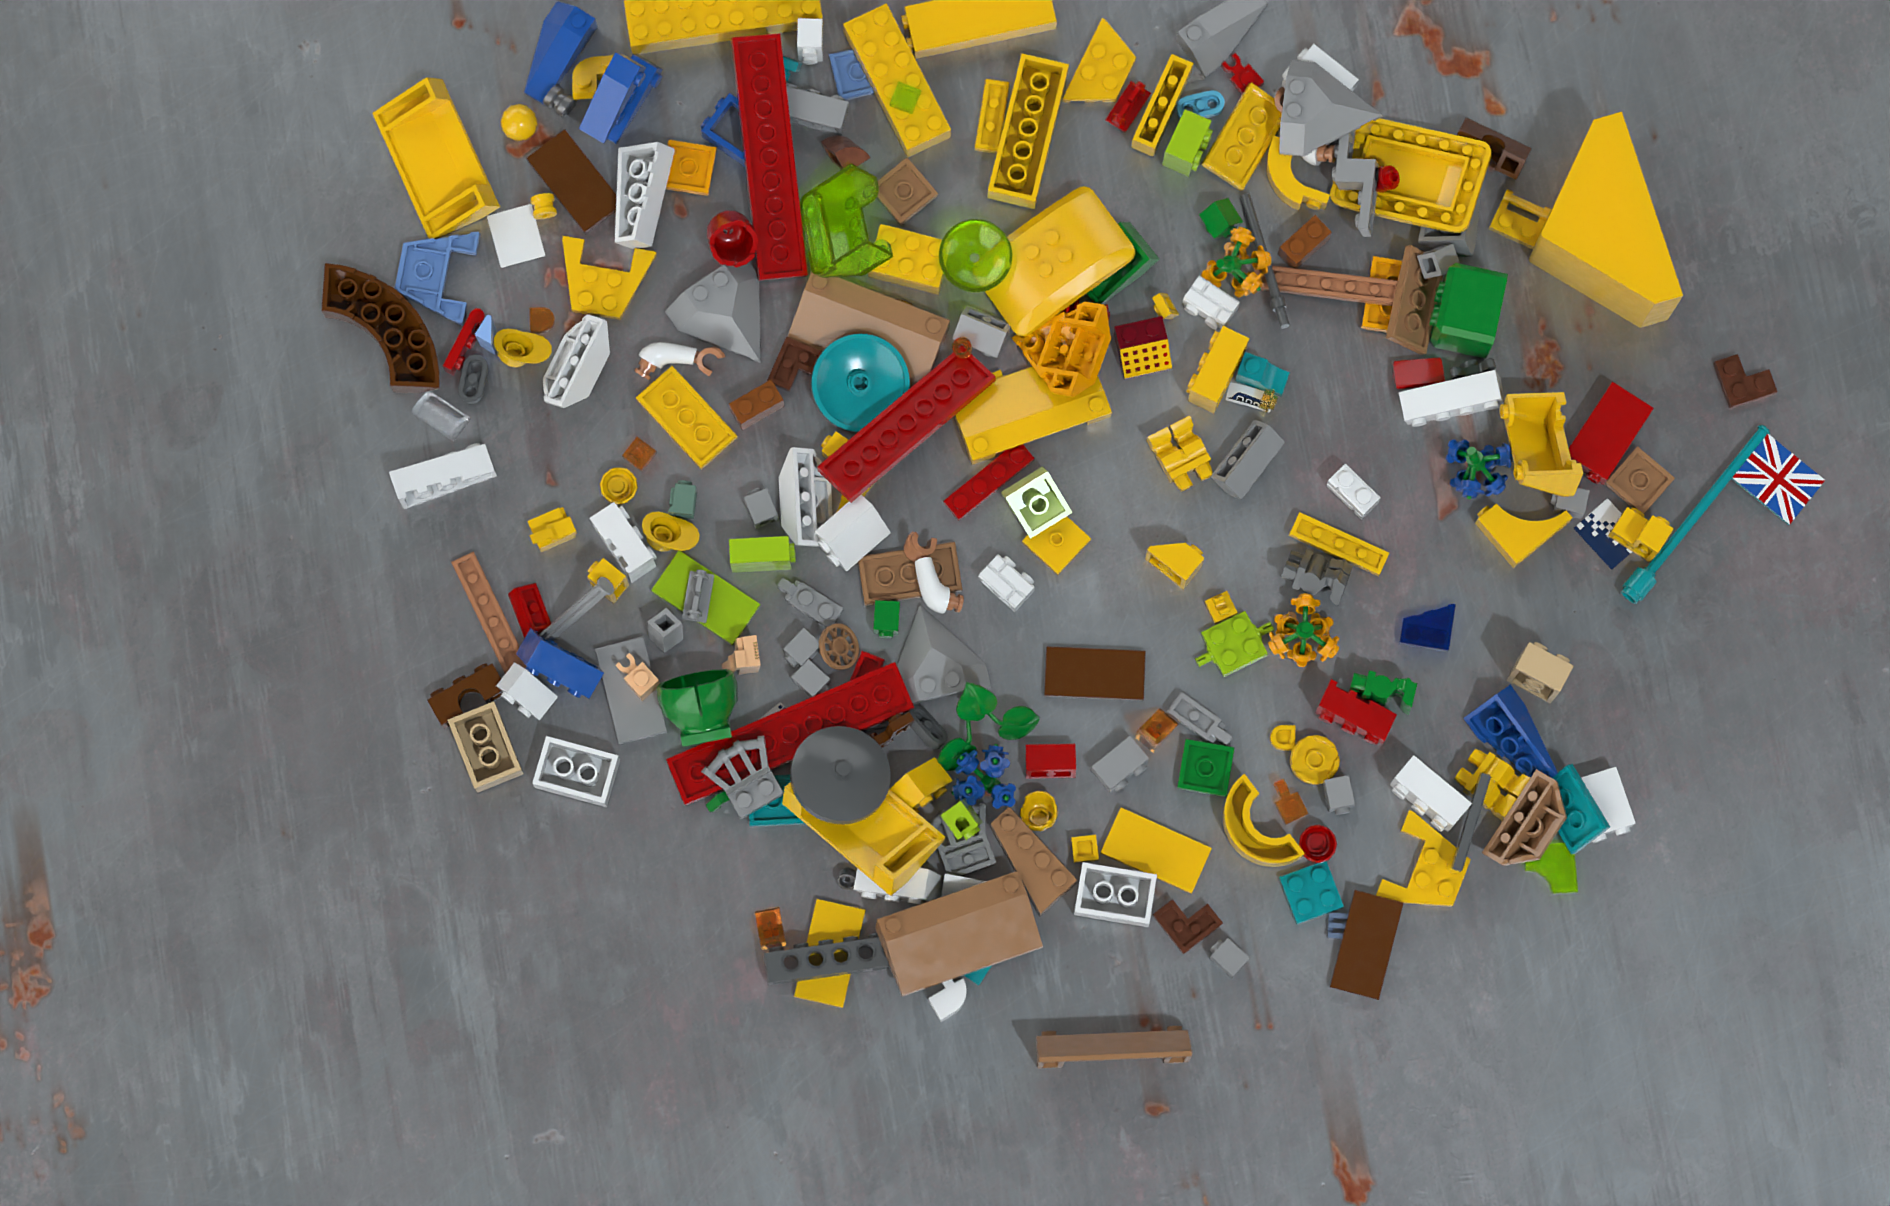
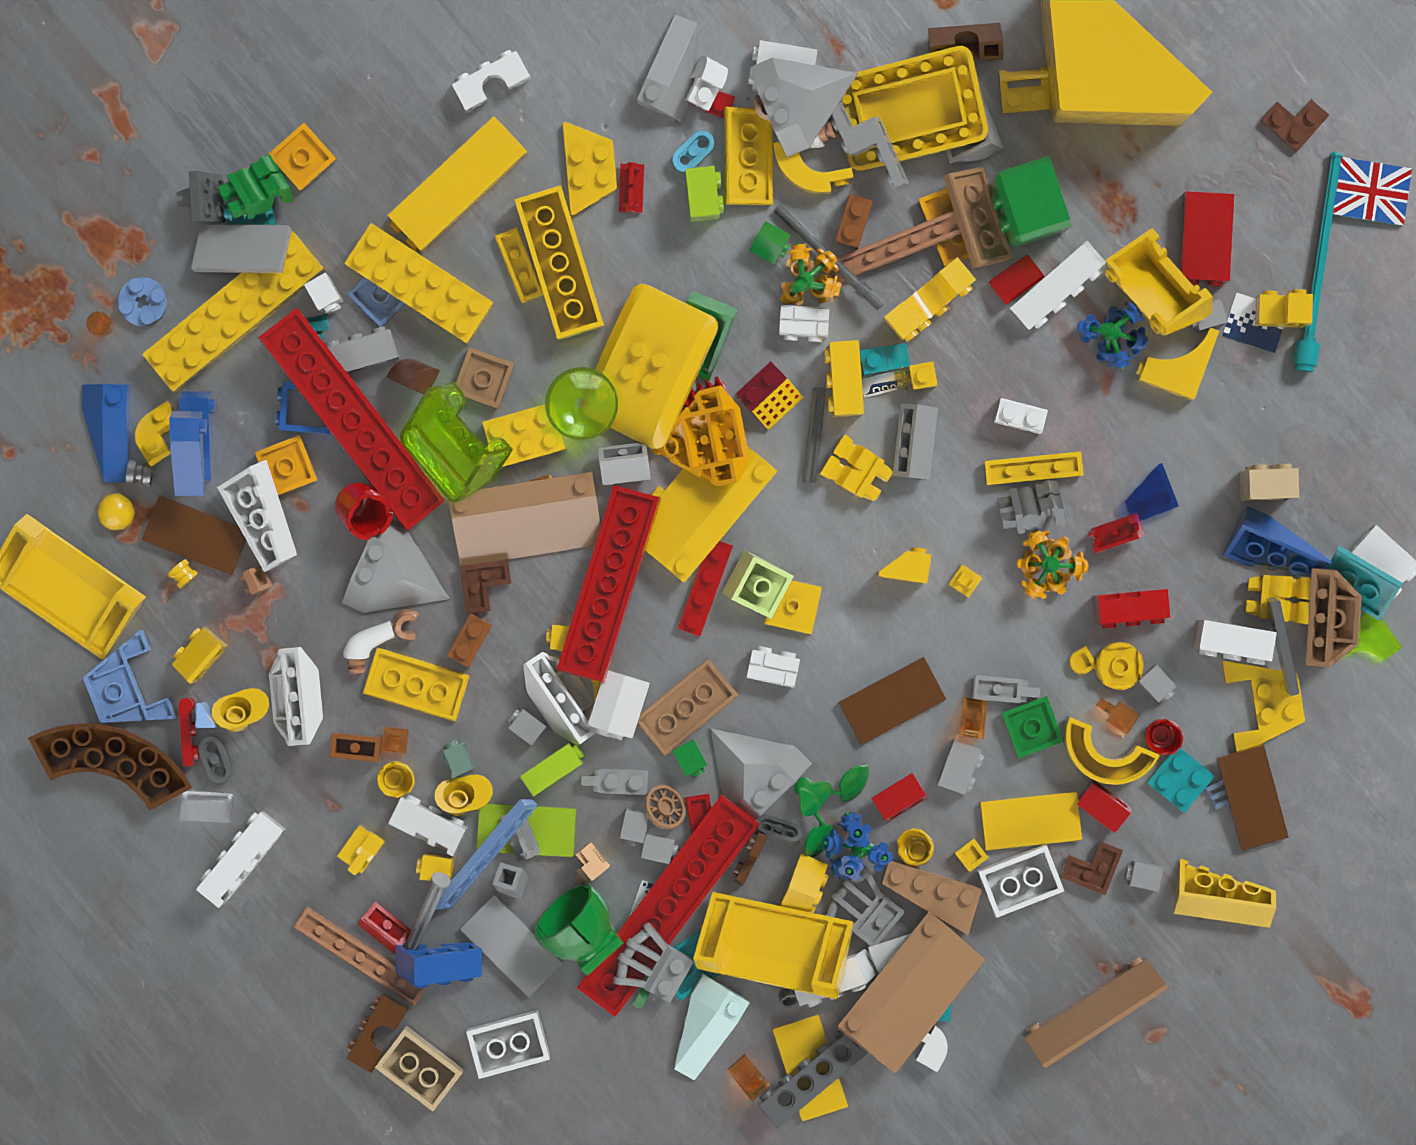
camera: 30 degrees left, 10 degrees up
white sticker [487,204,545,268] -> none
white brick [496,662,558,720] -> none
clear orange tile [530,307,555,334] -> none
yellow wing [562,236,657,320] -> none
light nougat brick [615,653,660,701] -> none
dark grey dish [790,726,891,824] -> none
teal dish [811,334,910,432] -> none
clear neon green tile [890,82,921,114] -> none
piece [904,531,964,614] -> none
lime brick [941,798,983,840] -> none
clear orange hinge [952,337,973,359] -> none
yellow brick [1131,54,1194,157] -> none
yellow plate [1152,293,1179,319] -> none
lime plate [1195,611,1274,677] -> none
green hips [1350,670,1418,715] -> none
red plate [1376,165,1400,193] -> none
light grey brick [1417,244,1459,279] -> none
dark grey piece [1450,358,1496,380] -> none
medium nougat plate [1605,446,1675,514] -> none
none -> yellow slope [172,627,228,684]
none -> nougat tile [239,565,273,595]
none -> dark orange brick [330,732,383,762]
none -> medium blue tile [436,799,538,910]
none -> light aqua wedge [673,973,750,1080]
none -> white brick [685,56,728,111]
none -> dark grey axle [803,387,826,483]
none -> yellow brick [884,257,976,342]
none -> yellow brick [908,361,938,391]
none -> red hinge [1076,779,1132,833]
none -> red hinge [1089,513,1145,554]
none -> yellow wedge [1174,859,1276,928]

